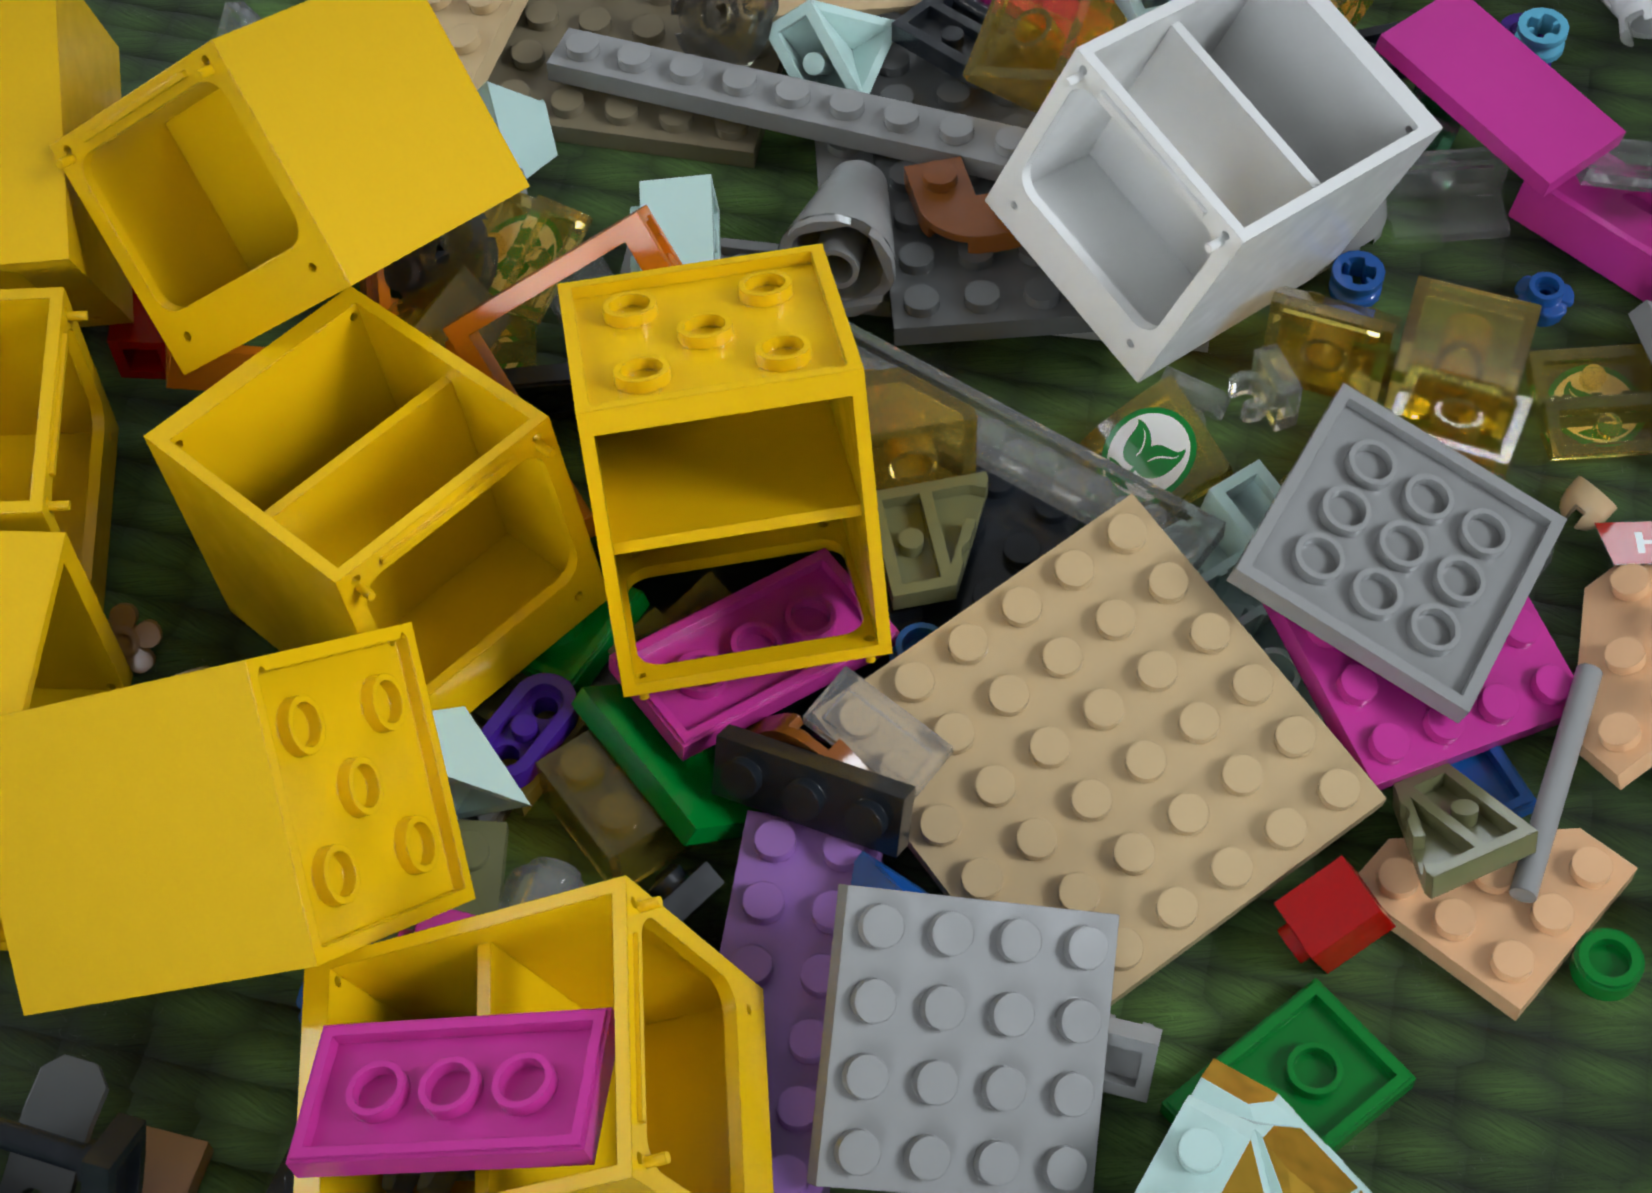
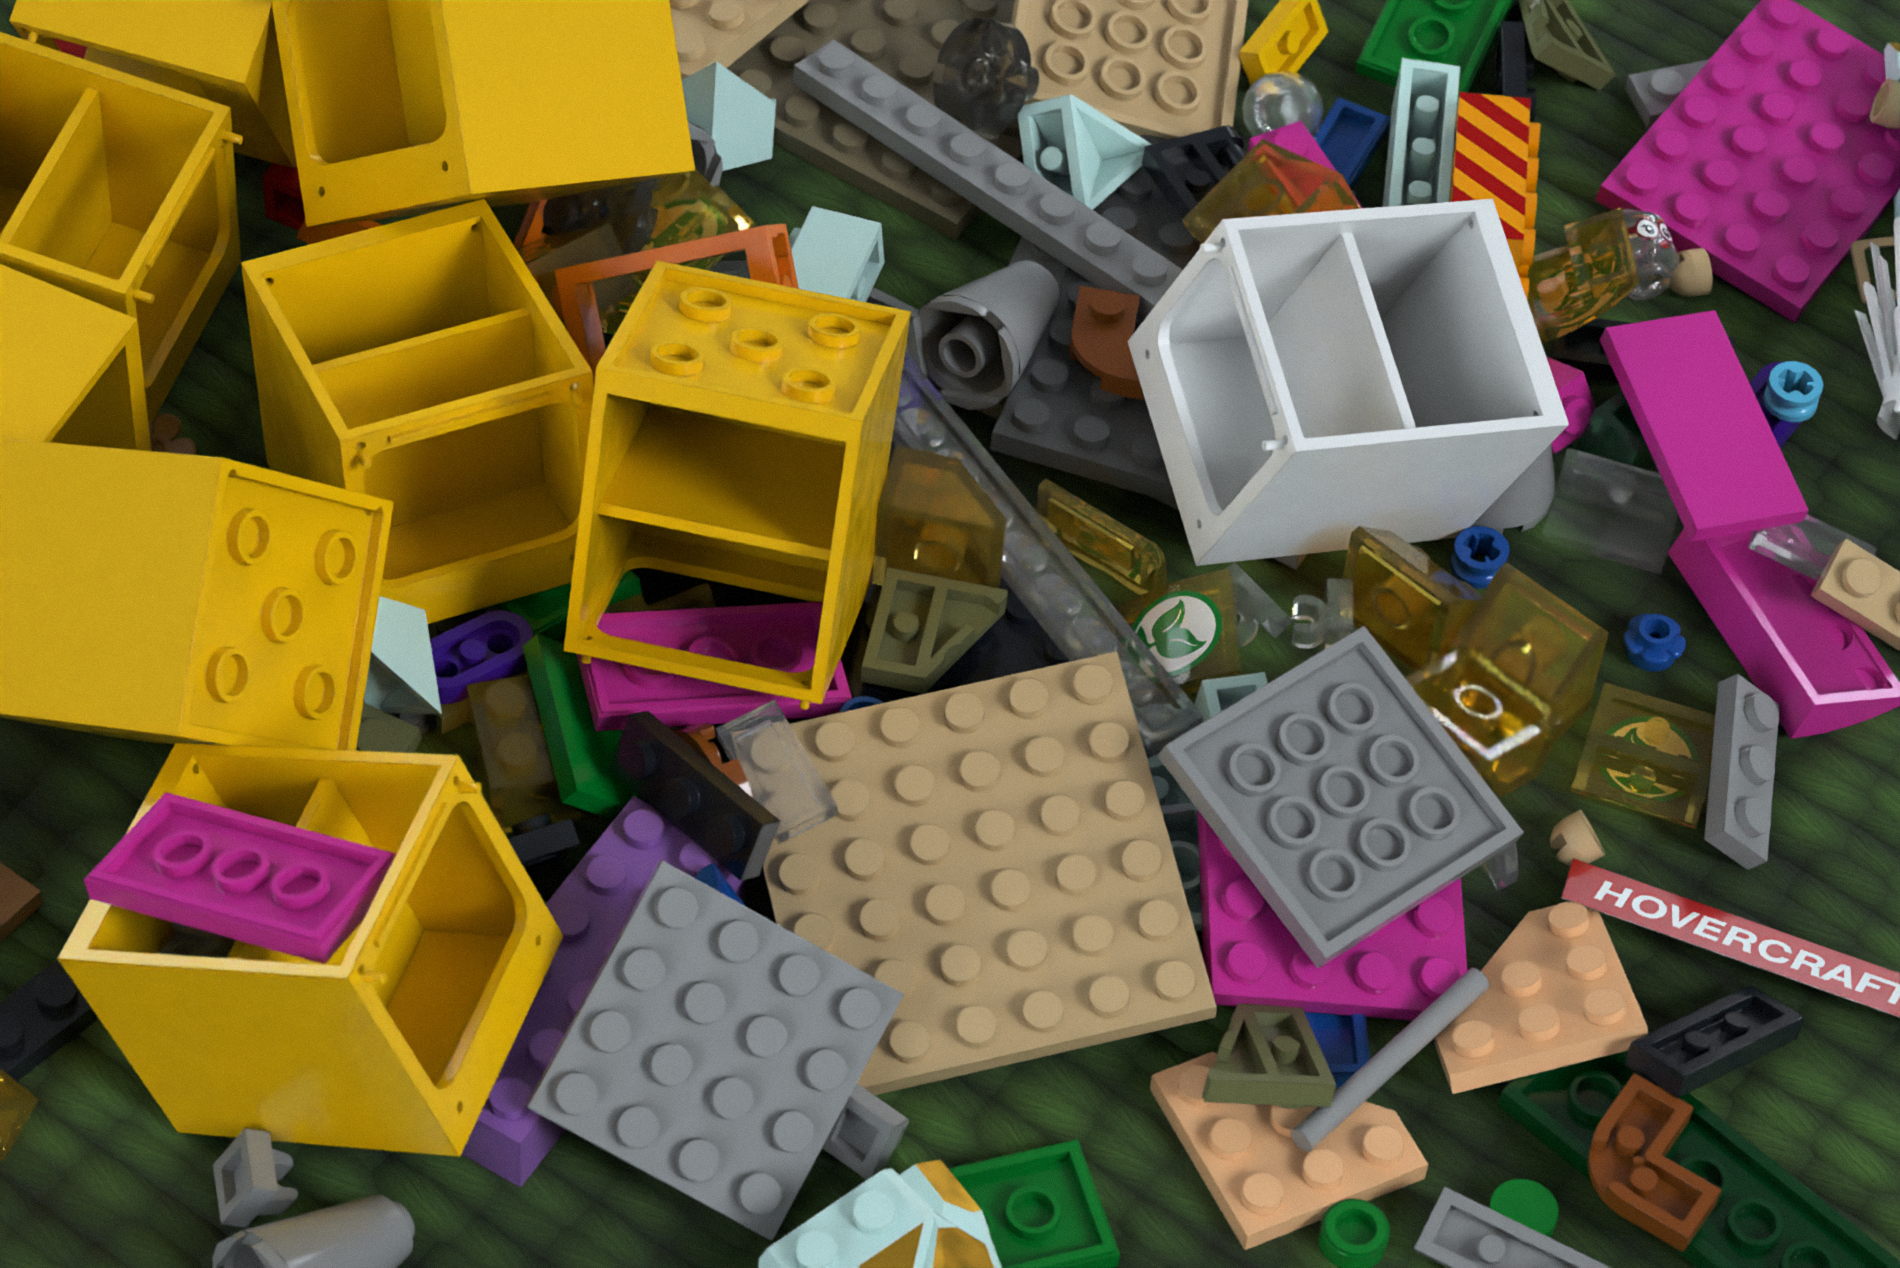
camera: 15 degrees right, 5 degrees down
red brick [1274,855,1396,974] -> none
none -> clear yellow slope [1037,478,1167,602]

